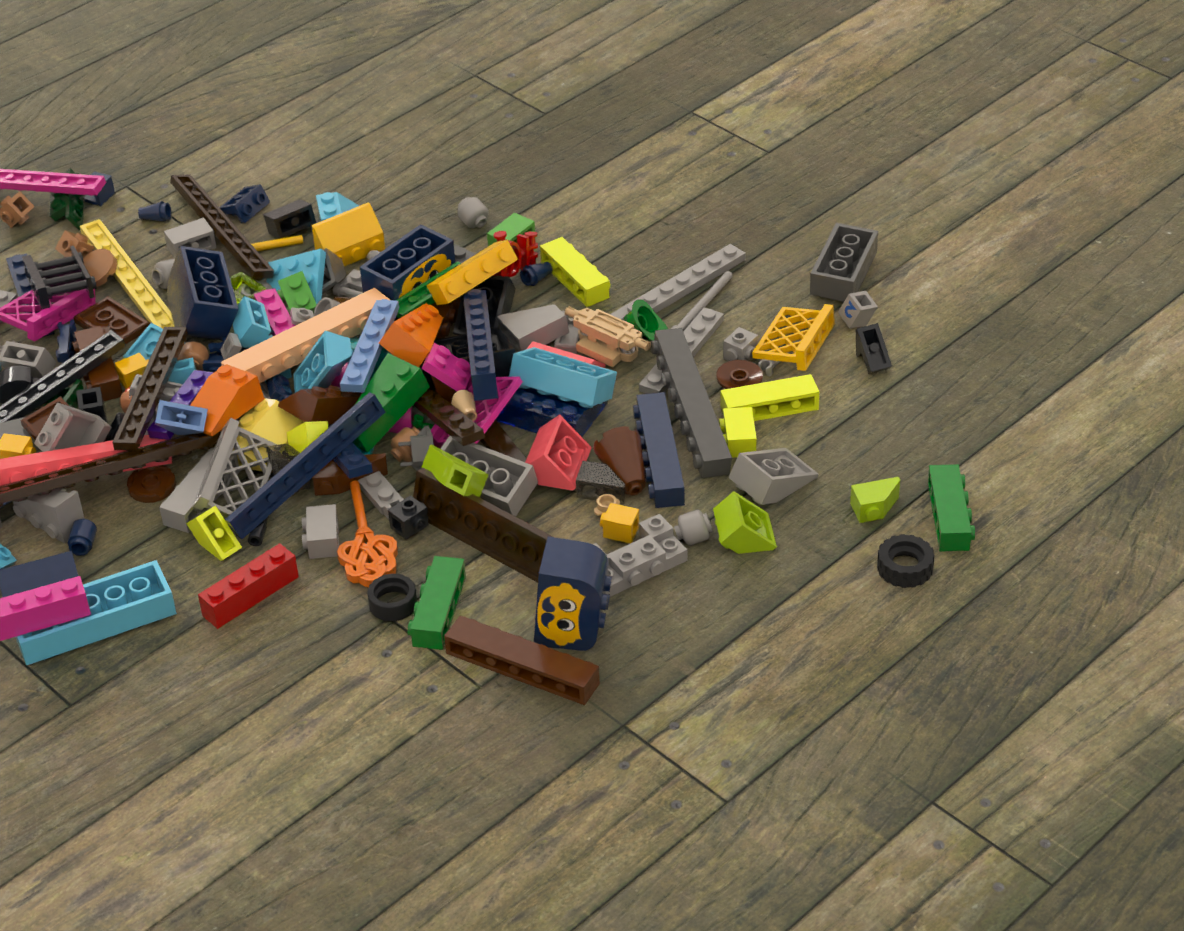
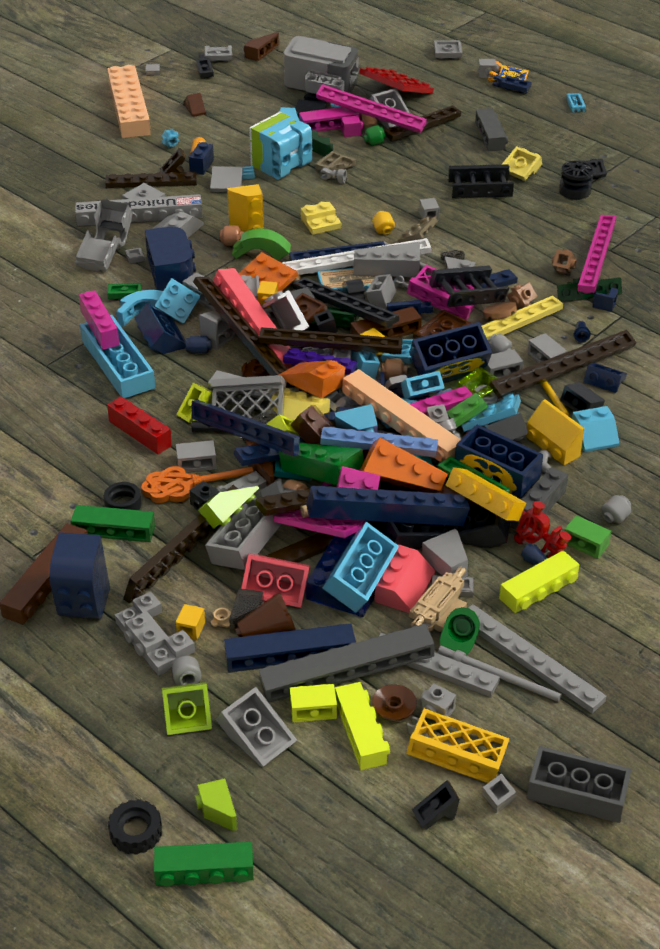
camera: 85 degrees right, 0 degrees up
medium blue slope [155,400,208,435] -> none

